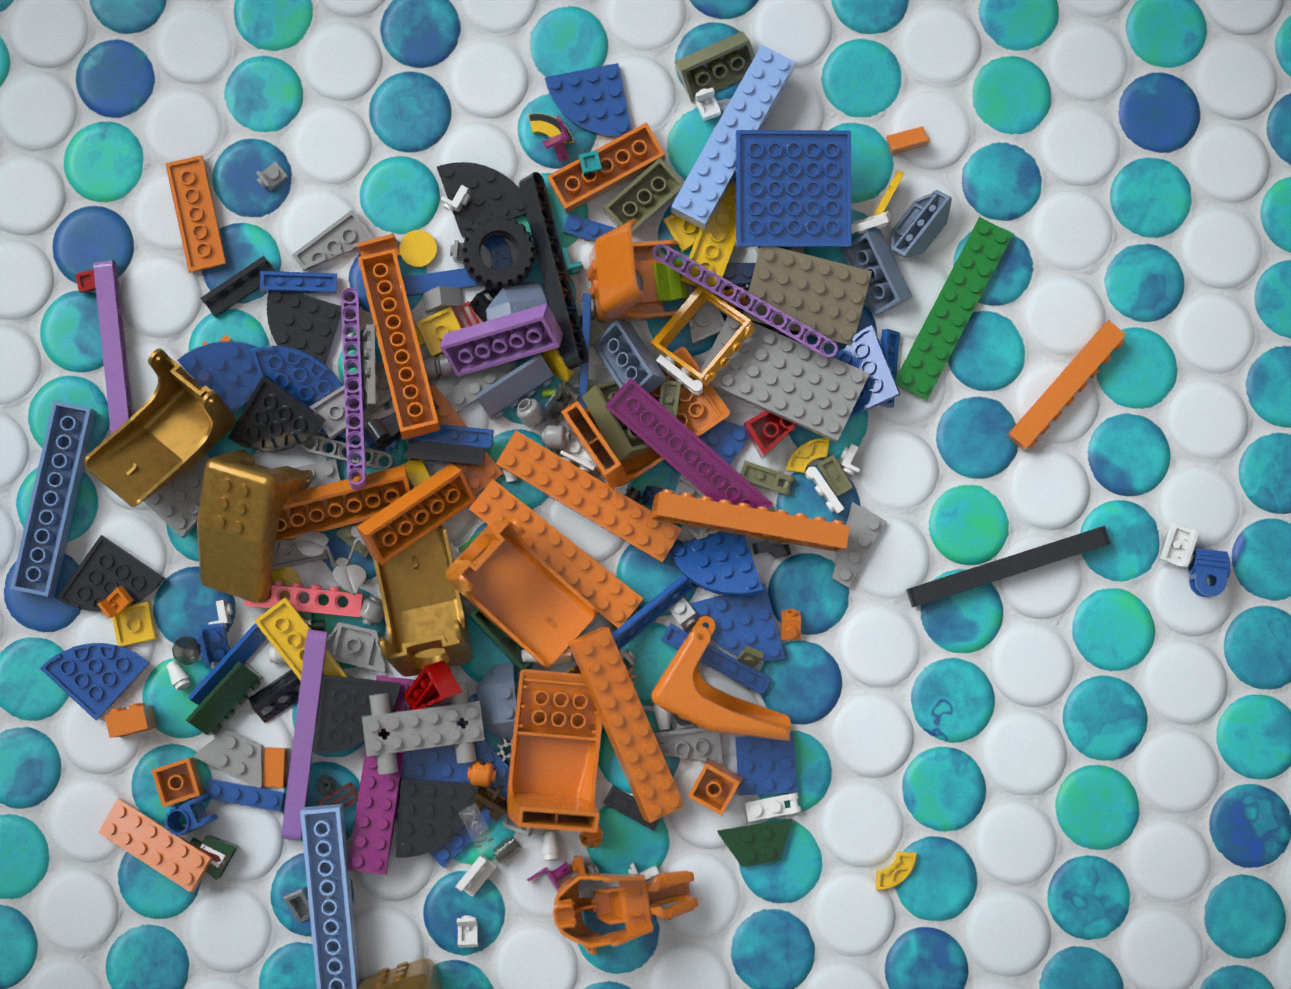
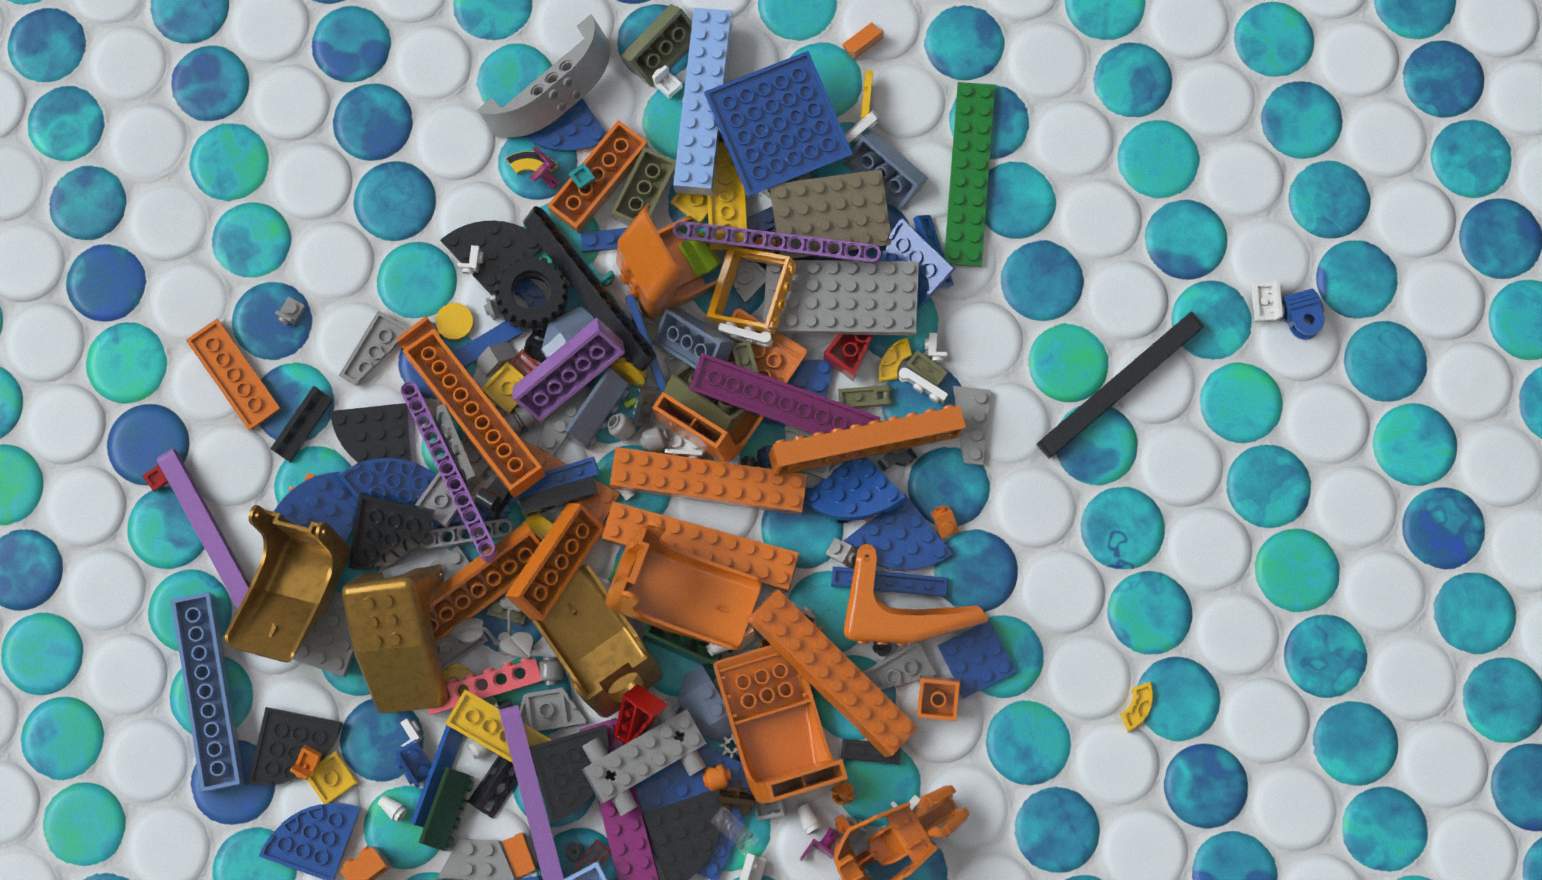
camera: 20 degrees left, 5 degrees down
clear smoke hair [172,636,202,665] -> none
blue plate [260,271,337,294] -> none
clear smoke brick [493,836,522,864] -> none
blue tile [612,574,693,651] -> none
white cone [653,704,672,730] -> none
dark green wing [717,818,792,867] -> none
olive plate [737,646,764,667] -> none
white plate [744,792,802,822] -> none
sand blue wedge [891,190,952,258] -> none
orange brick [1006,320,1126,451] -> none
none -> light grey slope [477,14,610,138]

